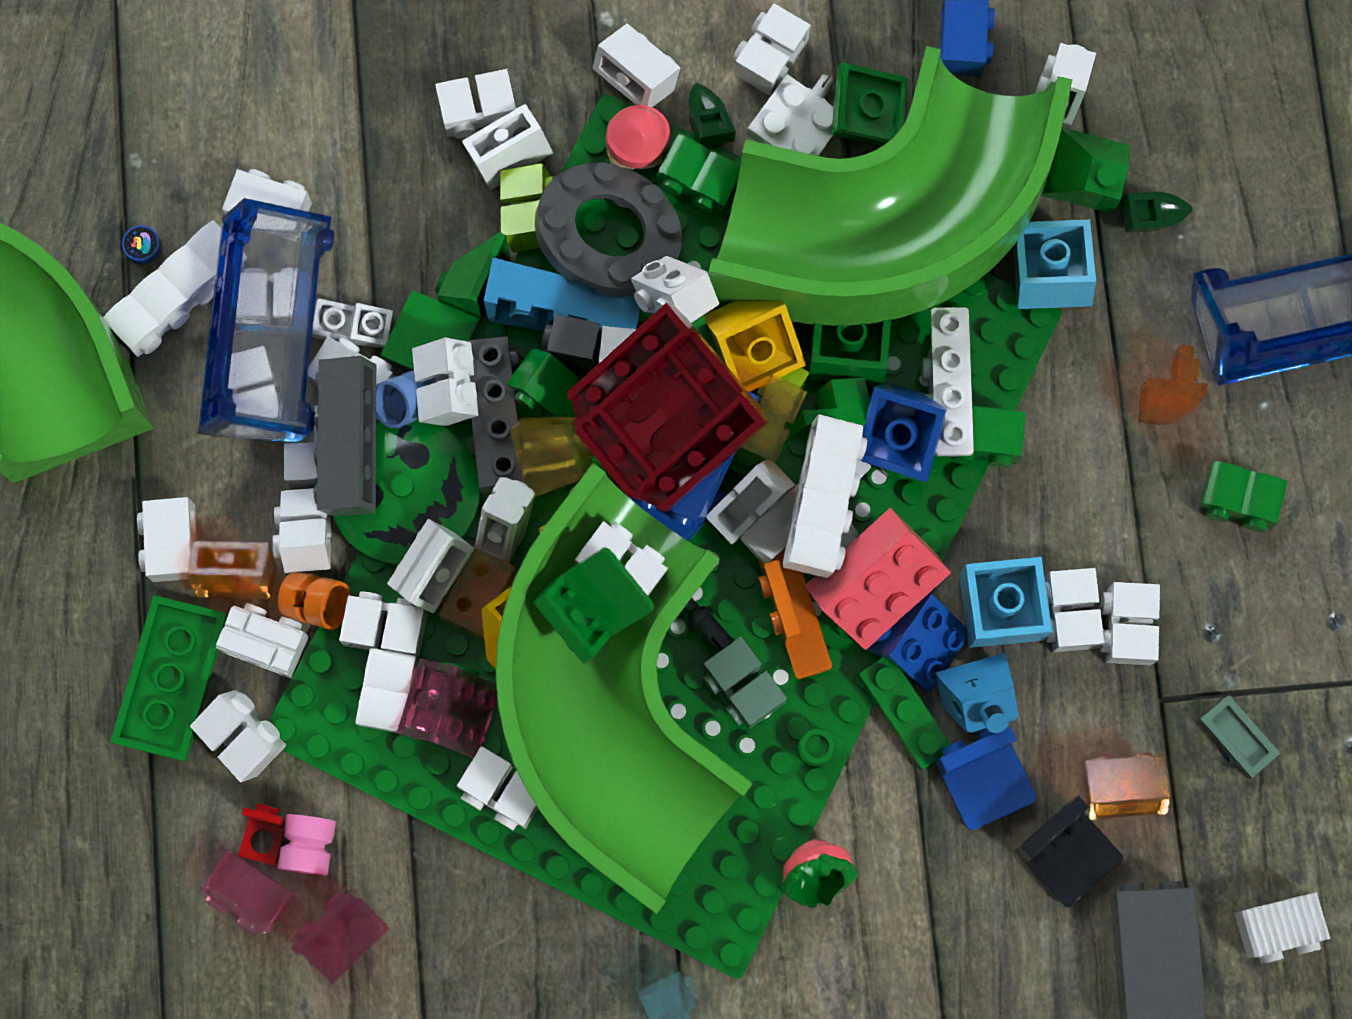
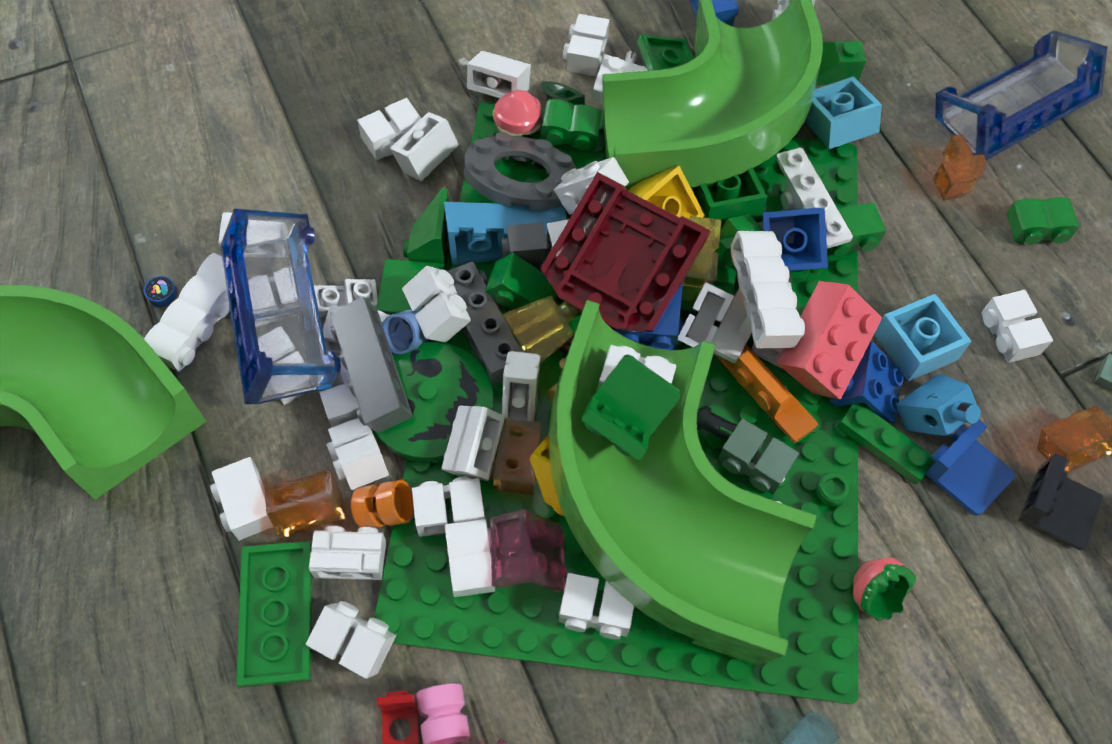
camera: 20 degrees left, 15 degrees down
lime piece [500,163,555,252] -> none
white piece [1044,568,1104,652] -> none
dark green plate [1120,192,1192,233] -> none

